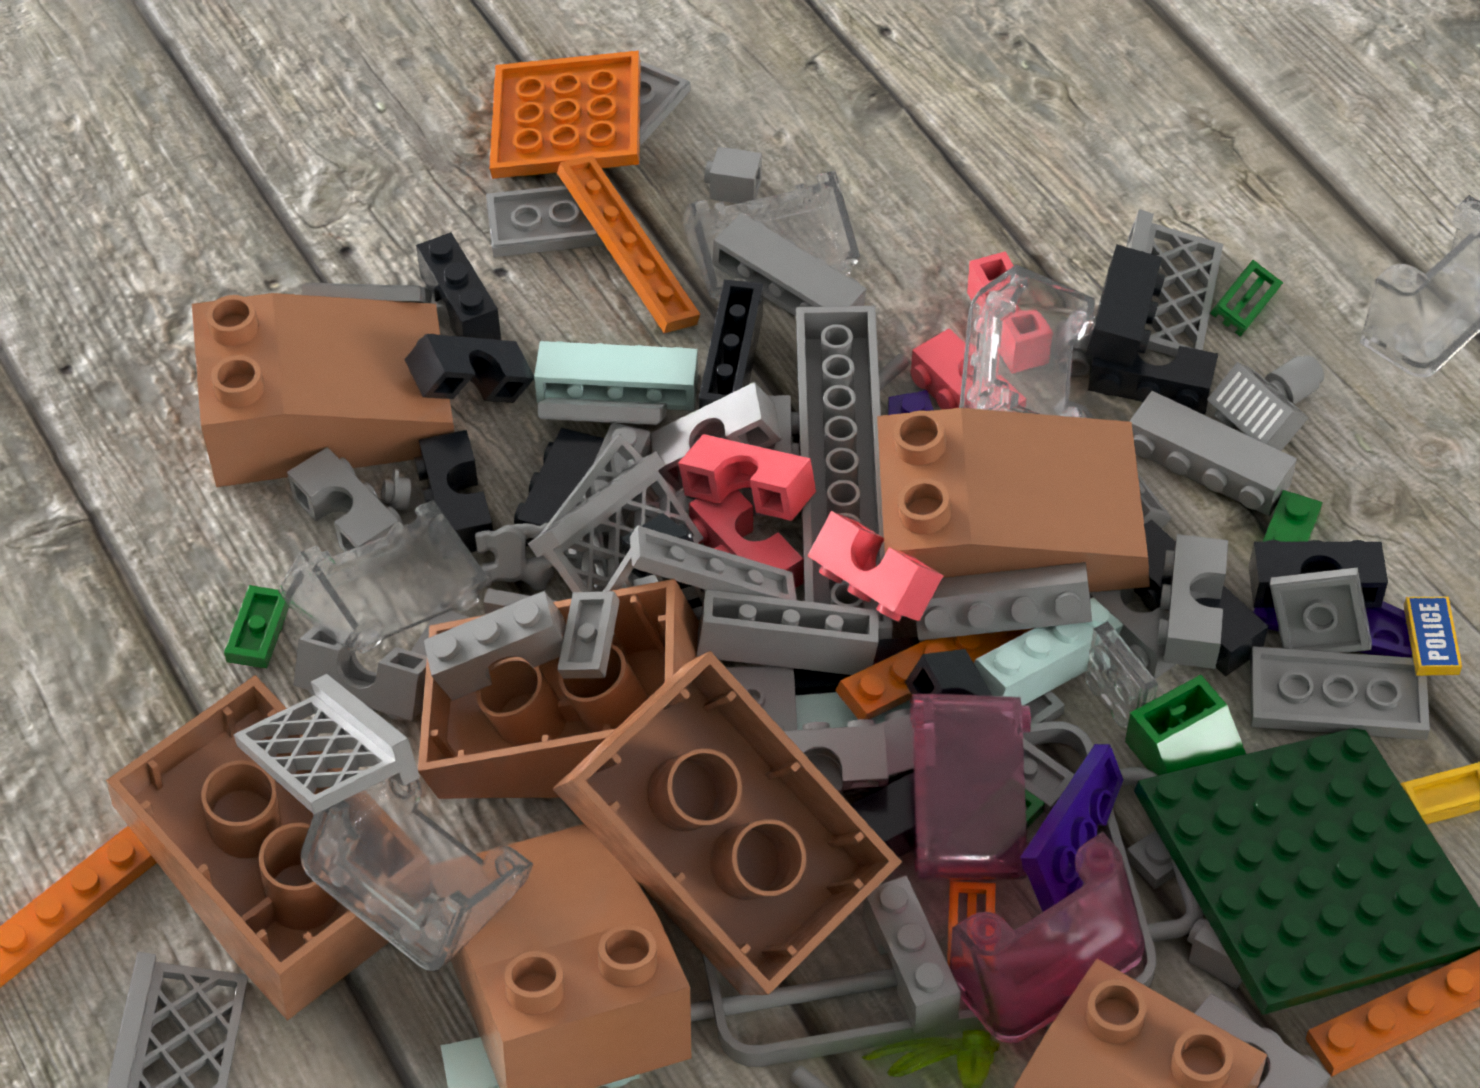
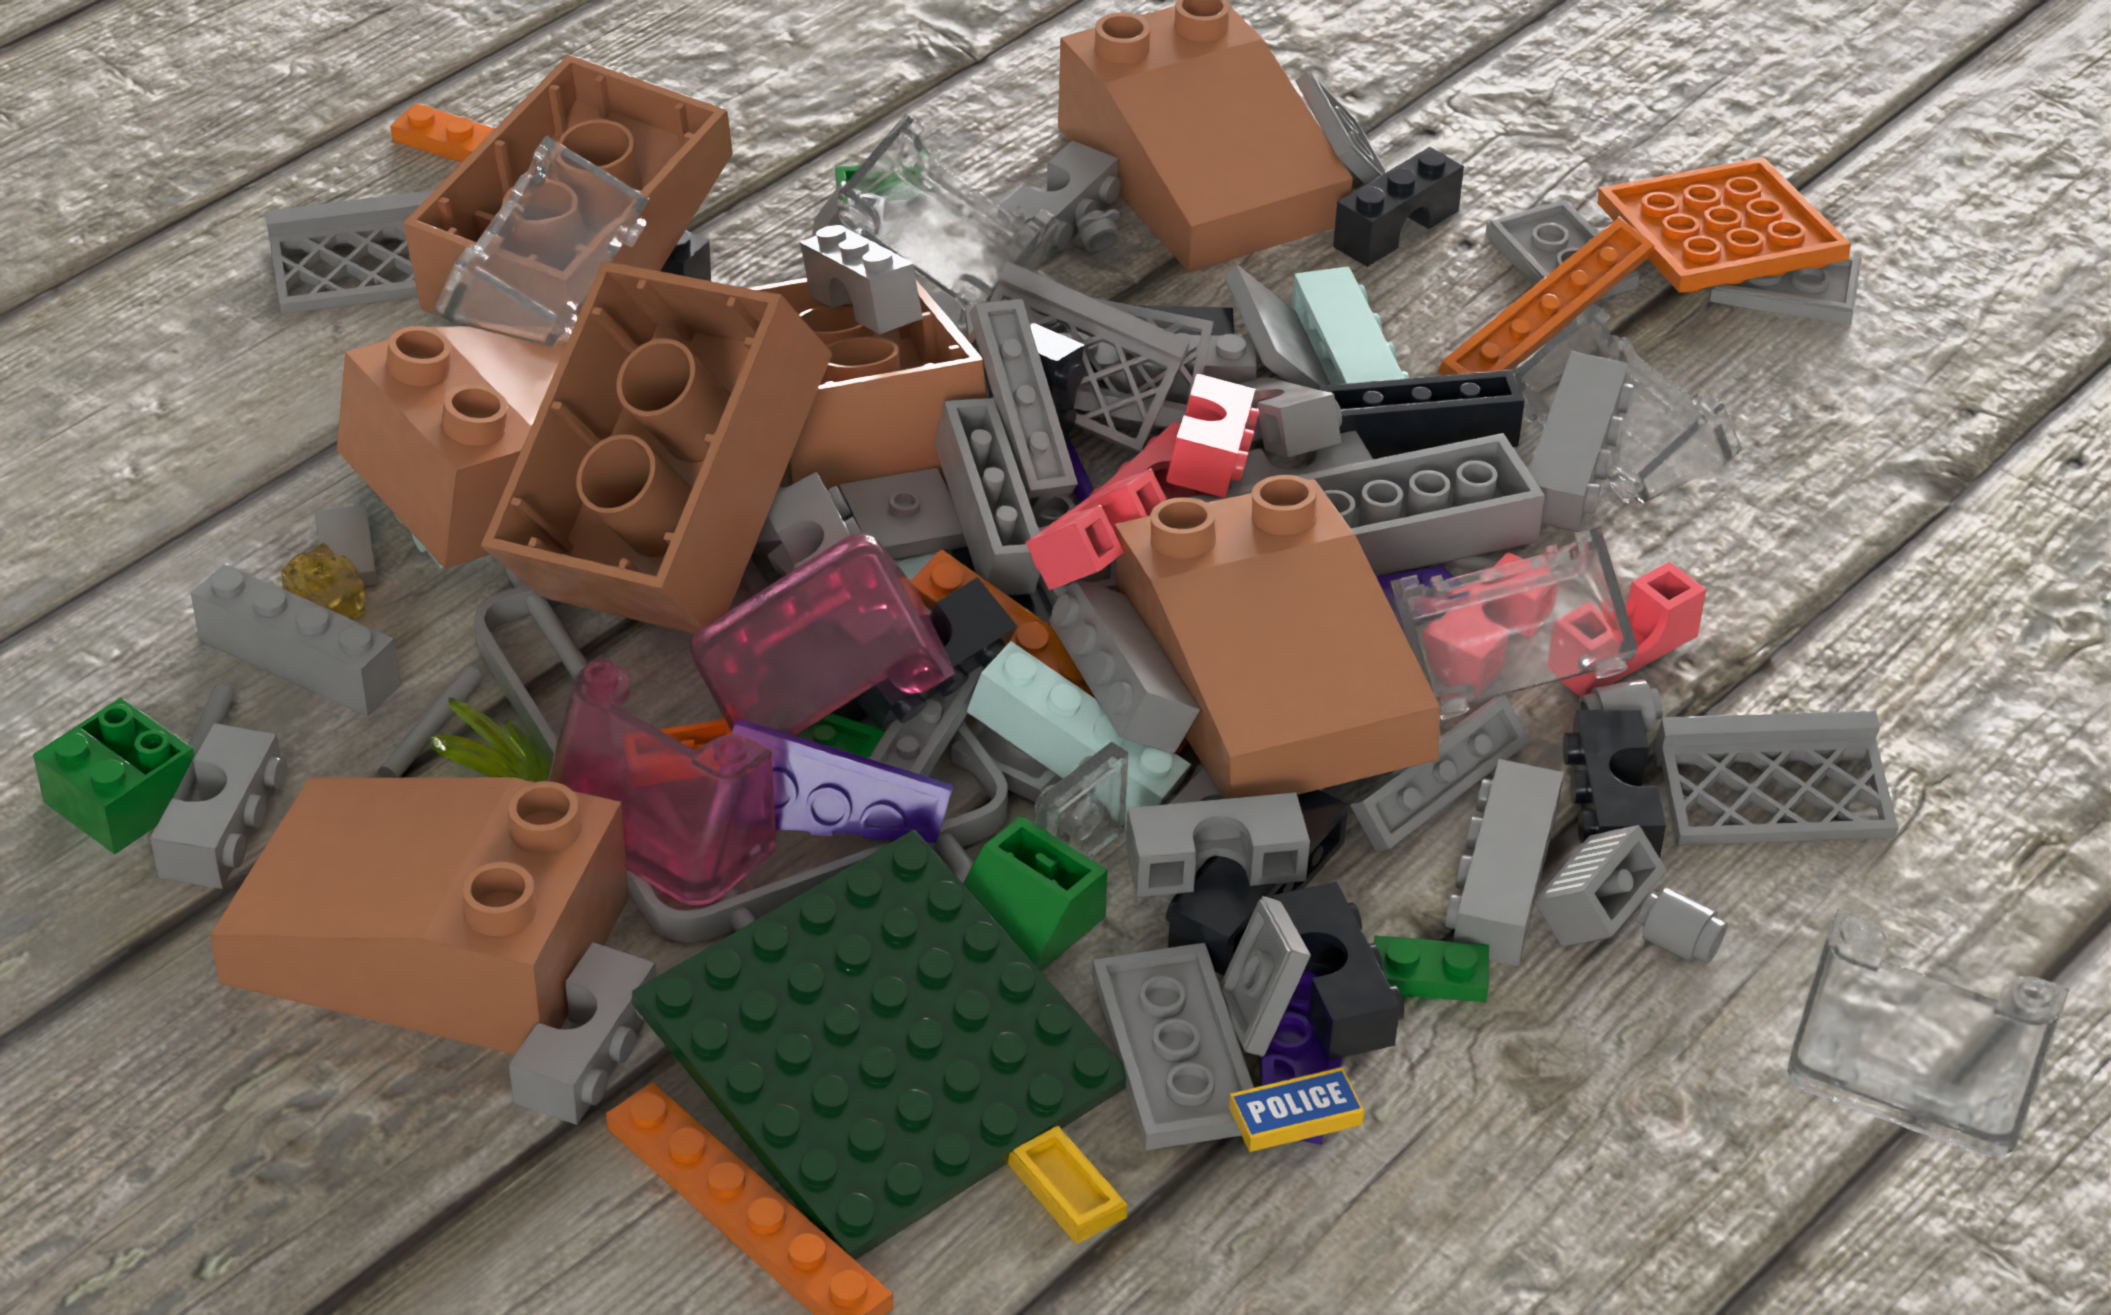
camera: 70 degrees right, 10 degrees down
light grey fence [233,674,420,815] -> none
black arch [404,334,534,403] -> none
black arch [414,430,493,558] -> none
light grey plate [557,591,620,679] -> none
light grey brick [704,147,762,206] -> none
light grey arch [863,876,960,1033] -> none
black brick [1086,244,1165,367] -> none
green tile [1209,260,1284,337] -> none

